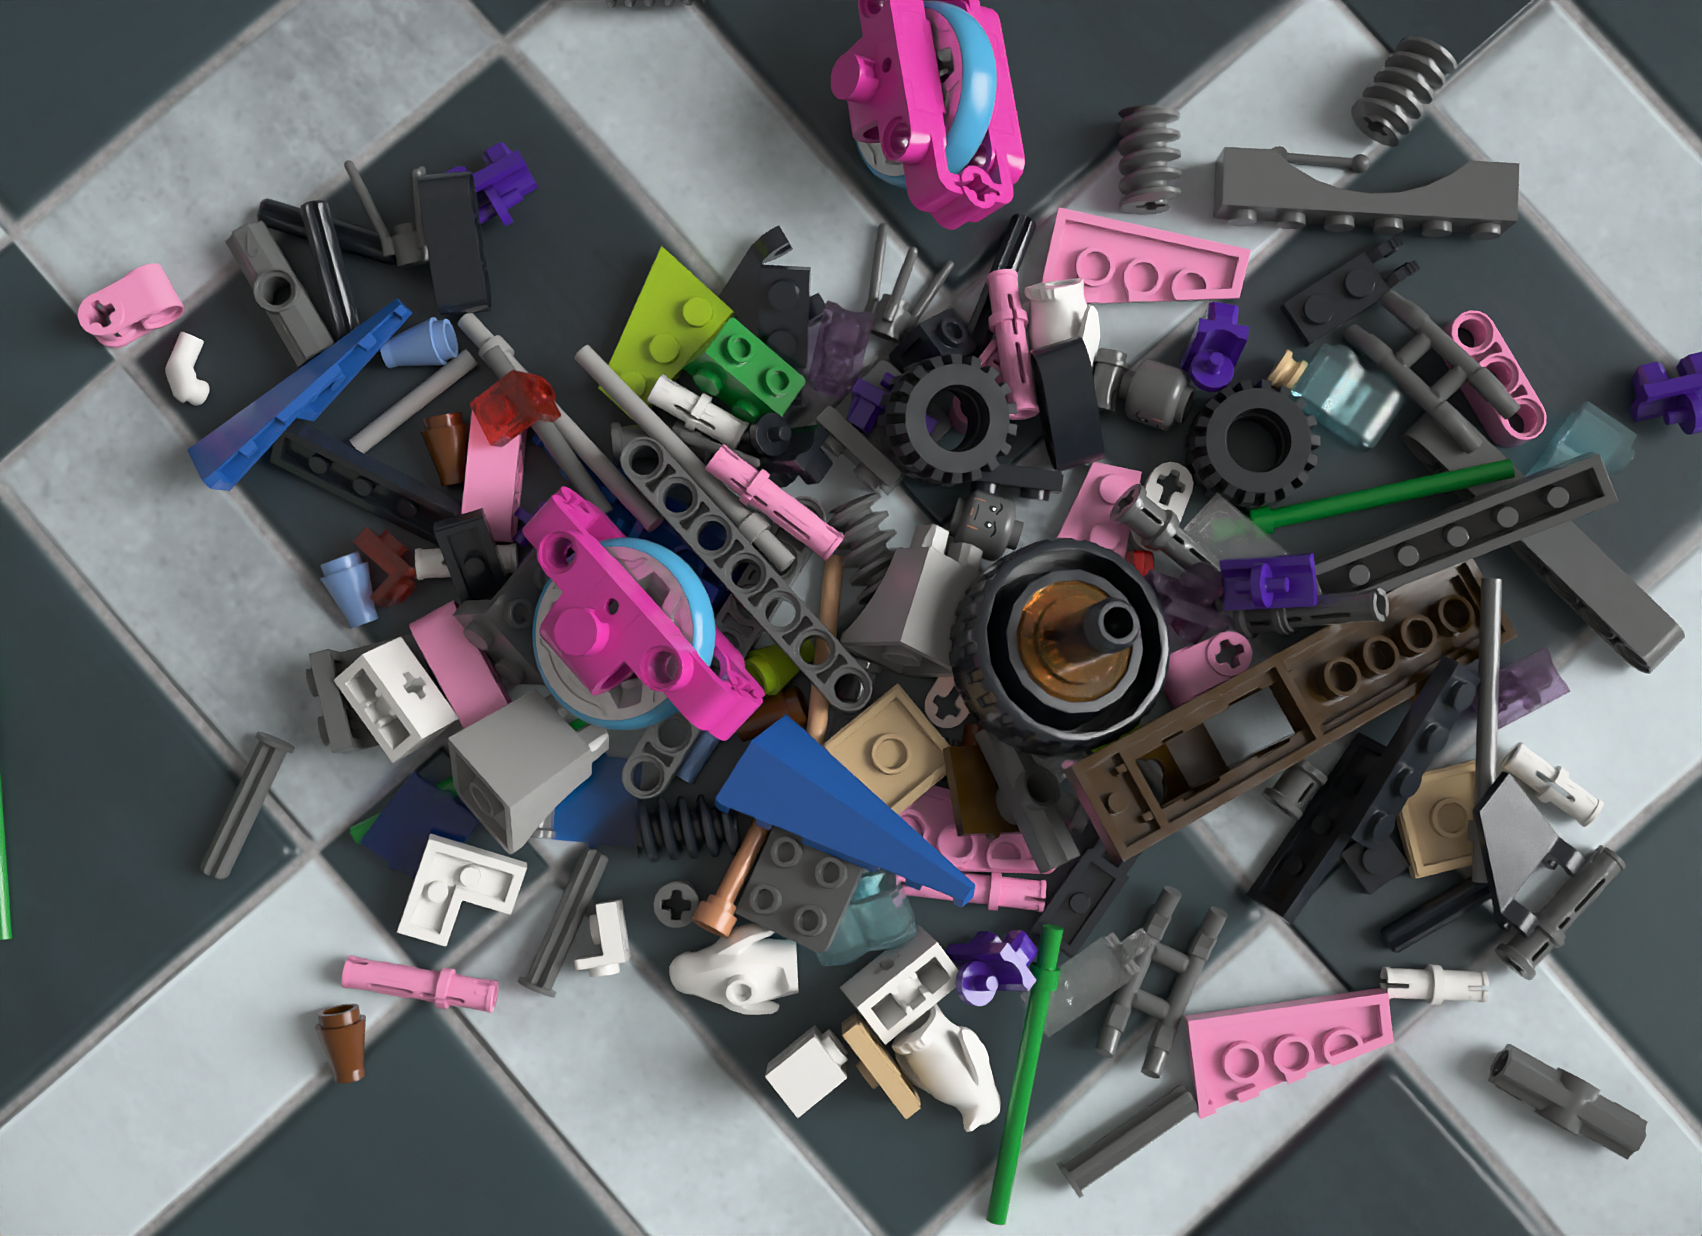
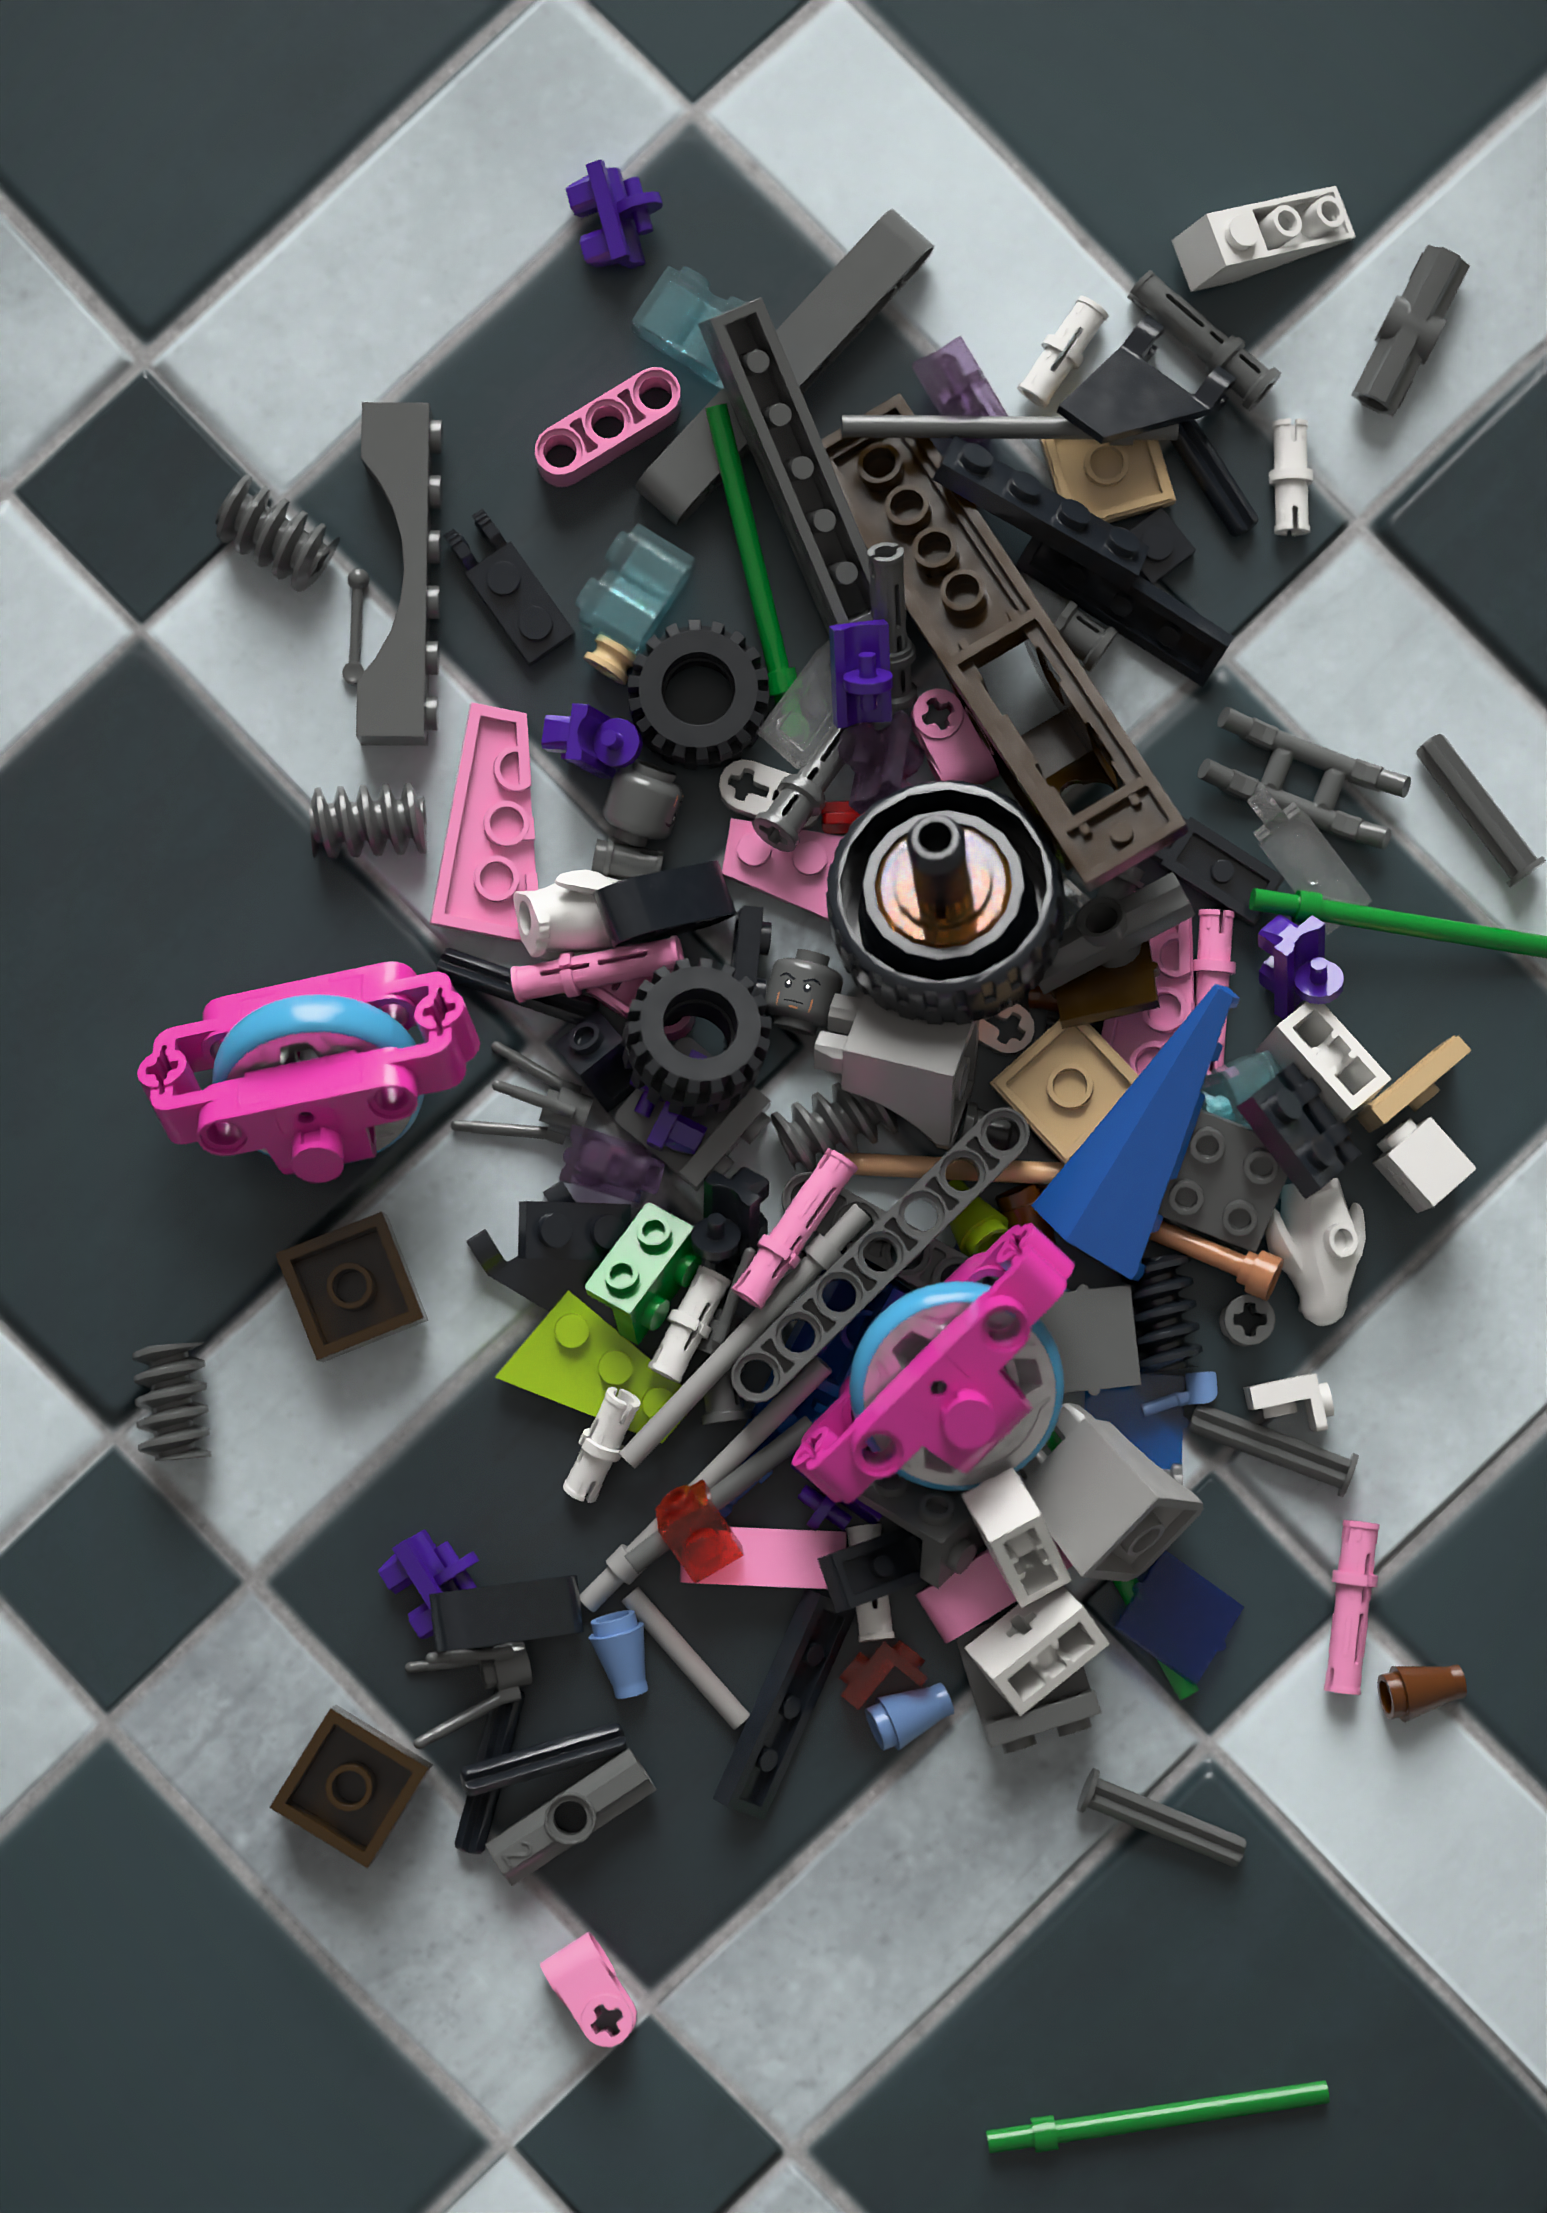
camera: 90 degrees left, 0 degrees up
white arm [165,332,209,406] -> none
blue wedge [187,299,413,491] -> none
white plate [397,833,527,946] -> none
reddish brown cone [420,412,469,487] -> none
white animal [892,1004,1001,1132] -> none
bright pink wing [1184,988,1394,1119] -> none
dark grey piece [1344,290,1521,454] -> none
none -> dark brown brick [269,1705,433,1869]
none -> dark brown brick [275,1212,428,1362]
none -> white pin [563,1387,641,1503]
none -> white brick [962,1467,1072,1608]
none -> dark grey piece [1040,1284,1141,1396]
none -> medium blue hand [1140,1371,1218,1417]
none -> white slope [1172,186,1356,292]
none -> black plate [1236,1062,1362,1200]

